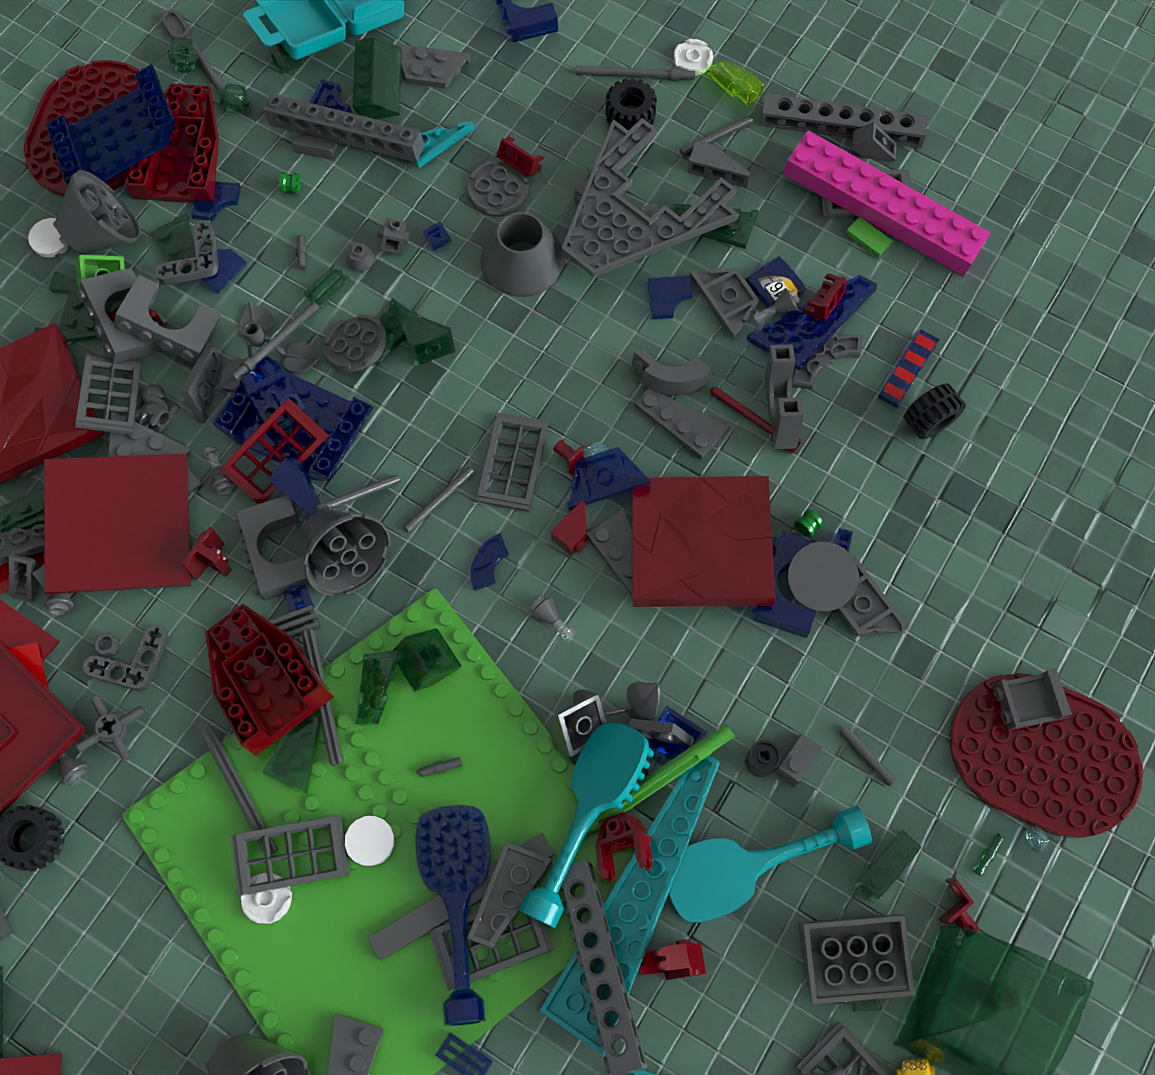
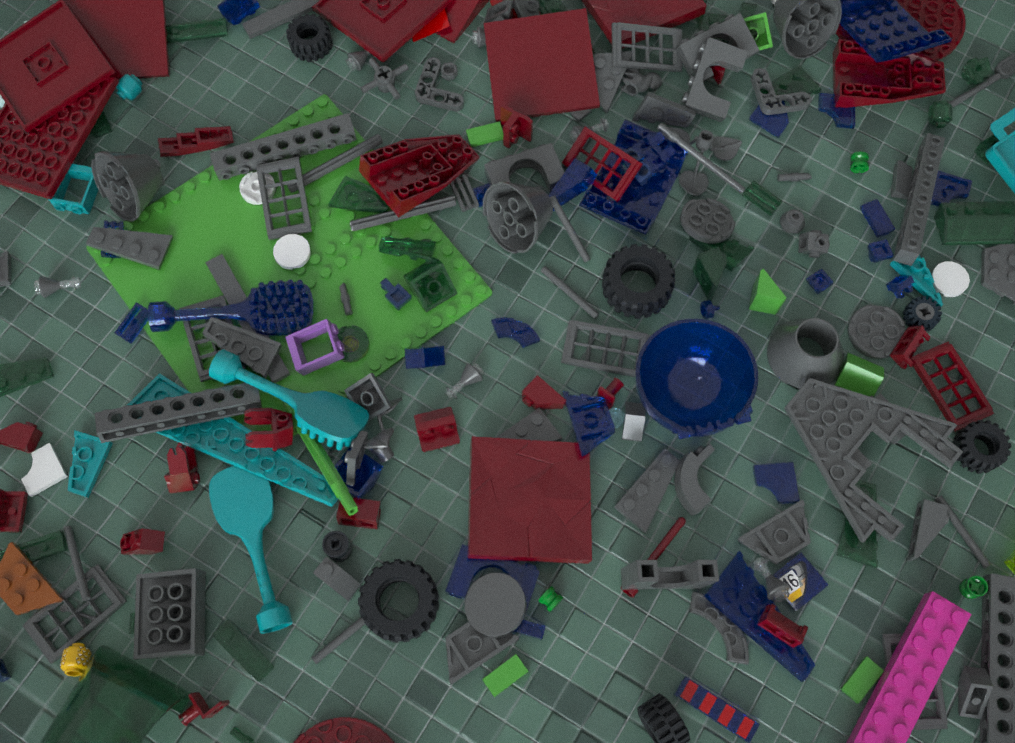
camera: 90 degrees right, 0 degrees up
none -> dark red slope [120,528,165,555]
none -> dark red slope [158,126,234,157]
none -> dark grey brick [210,113,357,181]
none -> medium lavender window [286,319,345,376]
none -> clear green tile [331,325,369,363]
none -> dark red hinge [336,498,381,529]
none -> black tyre [358,559,439,643]
none -> dark blue plate [380,278,412,310]
none -> clear blue slope [405,346,445,369]
none -> dark red bracket [414,407,460,452]
none -> bright green tile [466,122,503,147]
none -> bright green tile [482,654,529,698]
none -> black tyre [602,244,676,319]
none -> slope [622,402,645,442]
none -> clear blue windscreen [635,319,758,440]
none -> clear blue tile [700,300,720,319]
none -> bright green slope [749,268,786,315]
none -> bright green slope [834,353,884,397]
none -> clear blue tile [860,199,895,238]
none -> clear blue tile [867,239,893,263]
none -> clear blue tile [886,275,914,298]
none -> black wheel [903,296,942,332]
none -> dark red piece [910,341,995,432]
none -> white tile [931,261,970,297]
none -> green wheel [959,575,988,599]

